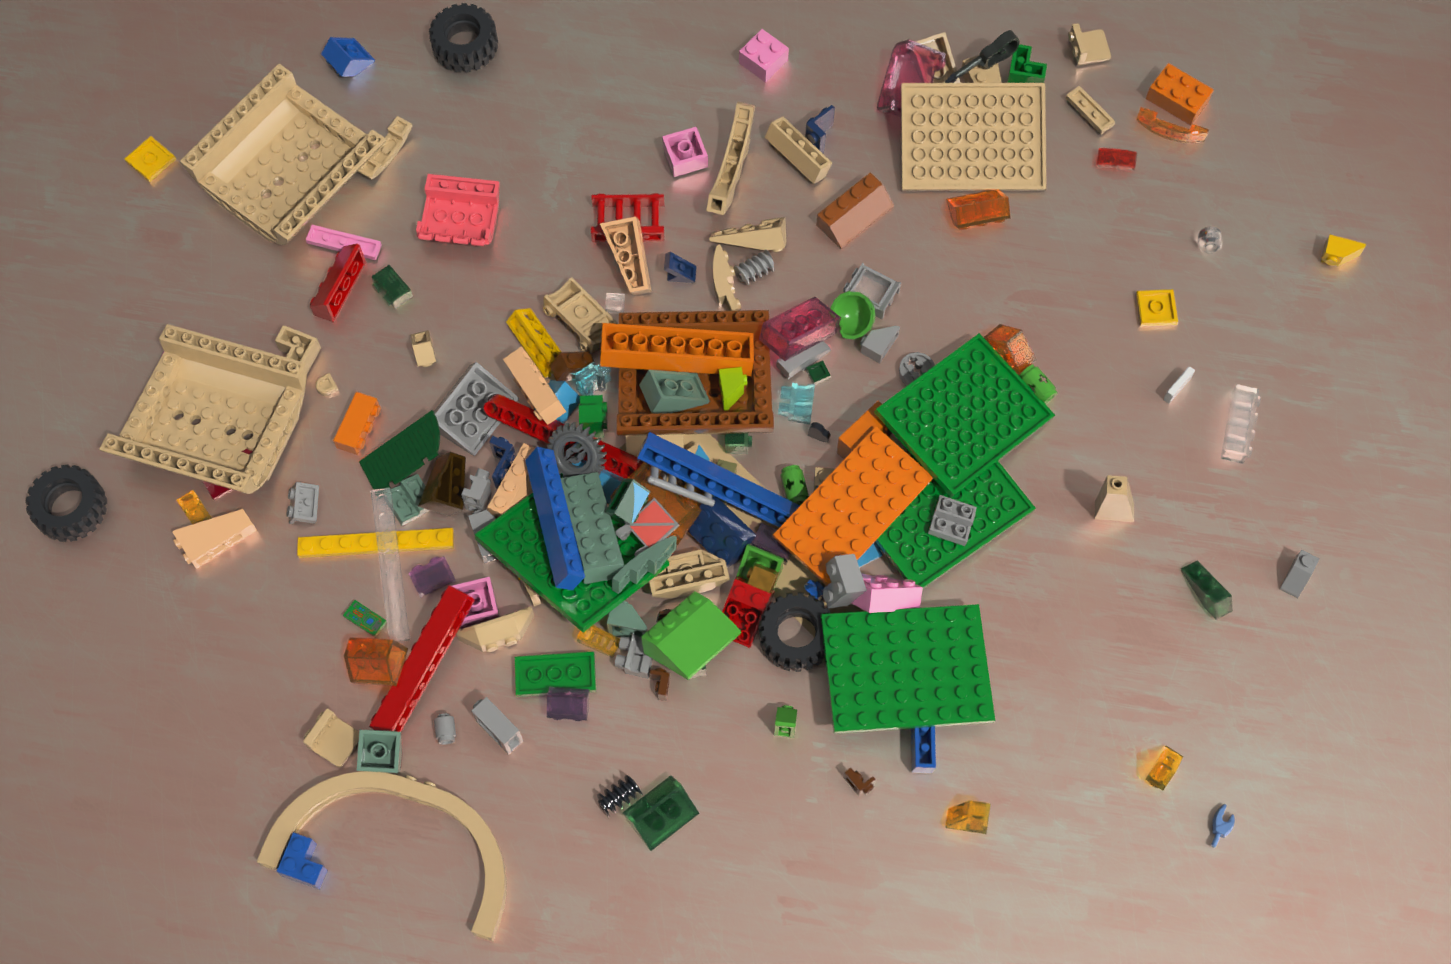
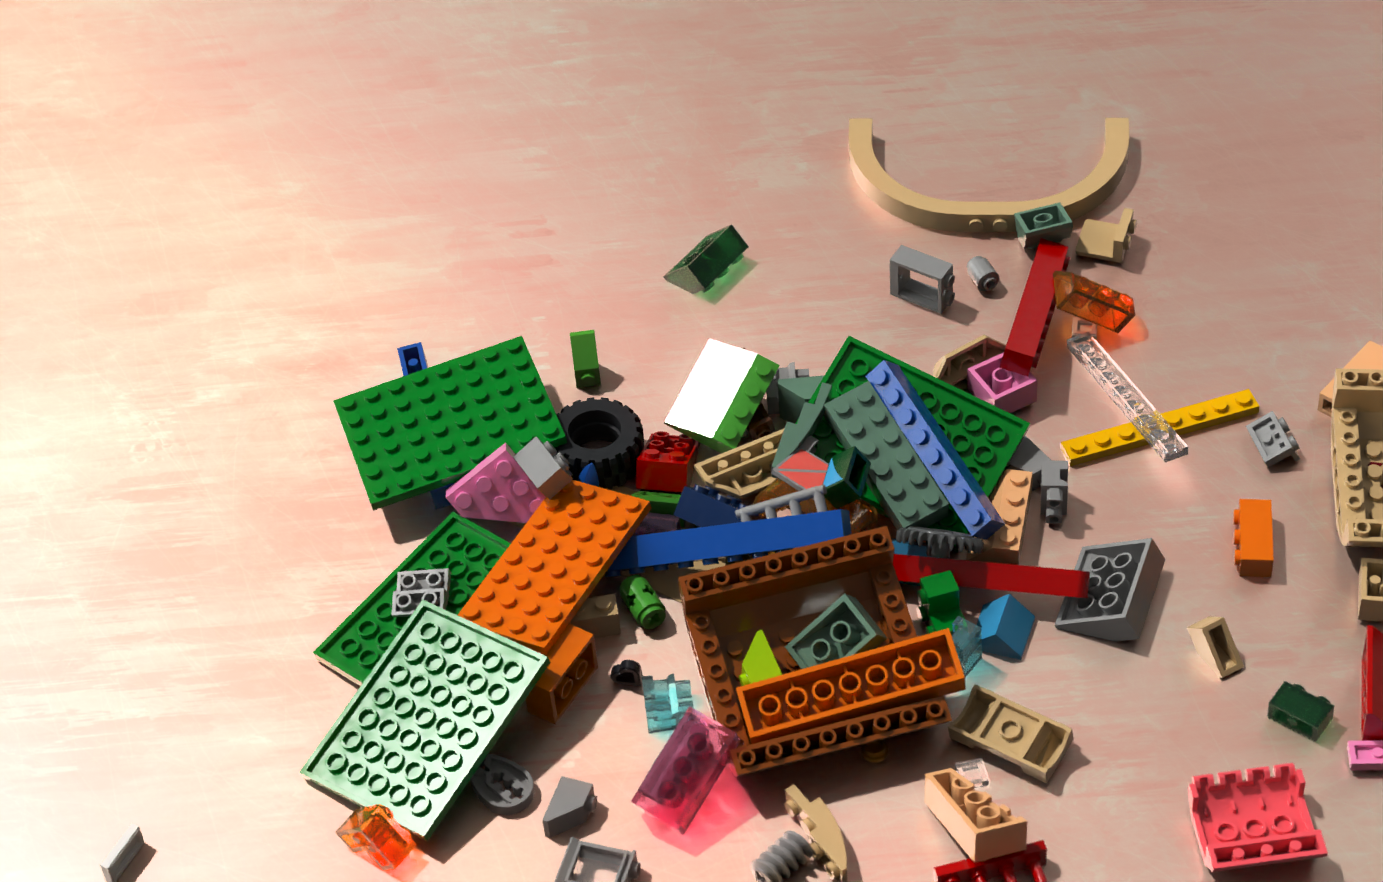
camera: 170 degrees right, 20 degrees down
blue brick [276,832,328,890] -> none
tan tile [316,373,339,396] -> none
green tile [343,600,387,638] -> none
dark green piece [359,410,440,497] -> none
sand green slope [383,474,429,526] -> none
clear purple brick [409,556,456,598] -> none
dark brown wedge [418,452,466,516] -> none
dark blue bracket [489,436,516,489] -> none
light nougat wedge [503,346,566,425] -> none
yellow fence [506,308,562,378] -> none
green plate [515,652,596,697] -> none
clear purple brick [547,687,590,721] -> none
reddish brown brick [549,352,597,381] -> none
black piece [597,775,643,818] -> none
dark blue slope [664,252,697,283] -> none
pearl gold brick [747,564,780,593] -> none
dark green tile [806,360,831,385] -> none
bright green cylinder [830,291,875,339] -> none
reddish brown bracket [843,768,876,796] -> none
clear yellow slope [945,800,991,834] -> none
bright green piece [1019,364,1058,404] -> none
tan slope [1095,475,1134,522] -> none
clear yellow slope [1145,746,1183,791] -> none
clear green slope [1181,560,1233,620] -> none
medium blue hand [1211,804,1235,848] -> none
clear brick [1221,384,1261,464] -> none

